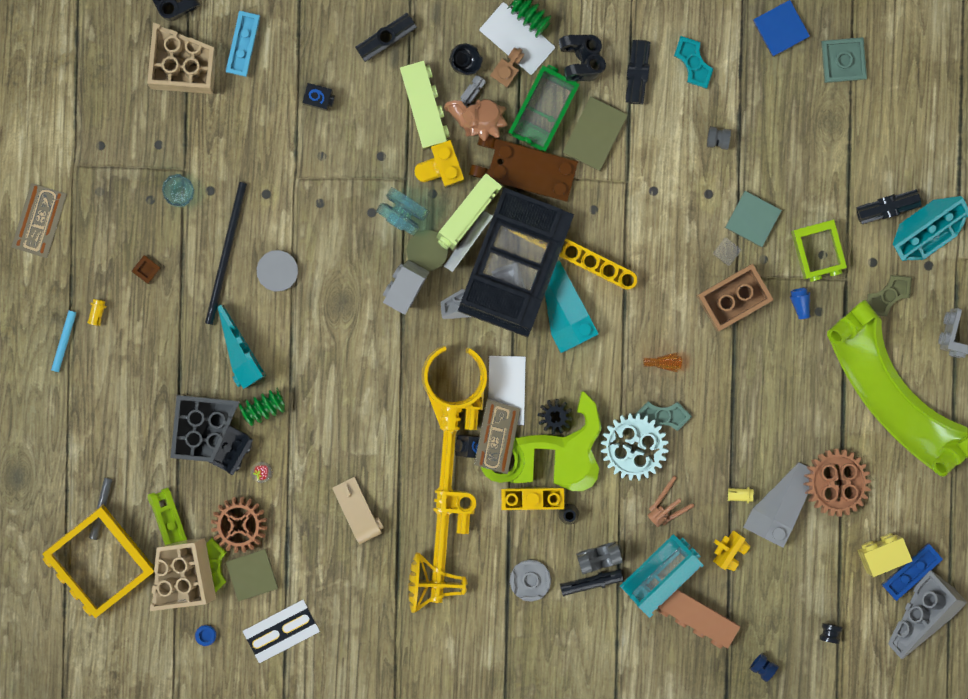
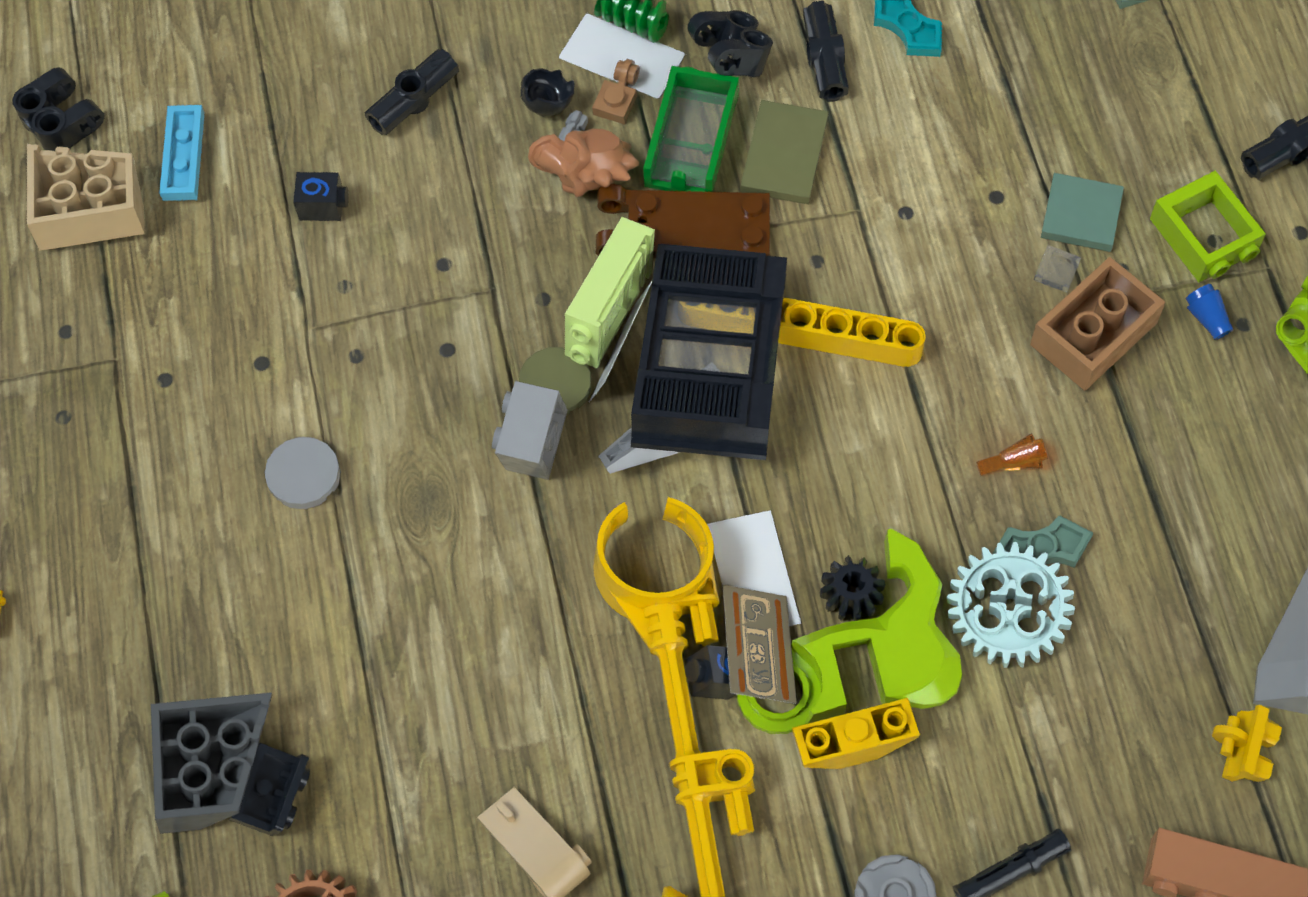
camera: 10 degrees left, 25 degrees down
reddish brown tile [131,255,161,284] -> none
clear light blue hair [162,174,195,208] -> none
black piece [205,182,247,325] -> none
teal wedge [218,304,267,389] -> none
green piece [239,387,285,426] -> none
tile [251,462,273,483] -> none
clear light blue wheel [376,187,430,236] -> none
yellowish green brick [400,61,450,150] -> none
yellow brick [414,140,464,188] -> none
teal wedge [545,260,599,353] -> none
black cone [558,504,579,524] -> none
dark grey piece [576,542,623,575] -> none
teal door [620,534,704,618] -> none
nougat plant [647,476,694,527] -> none
dark grey wheel [707,126,731,150] -> none
light yellow pin [728,487,754,504] -> none

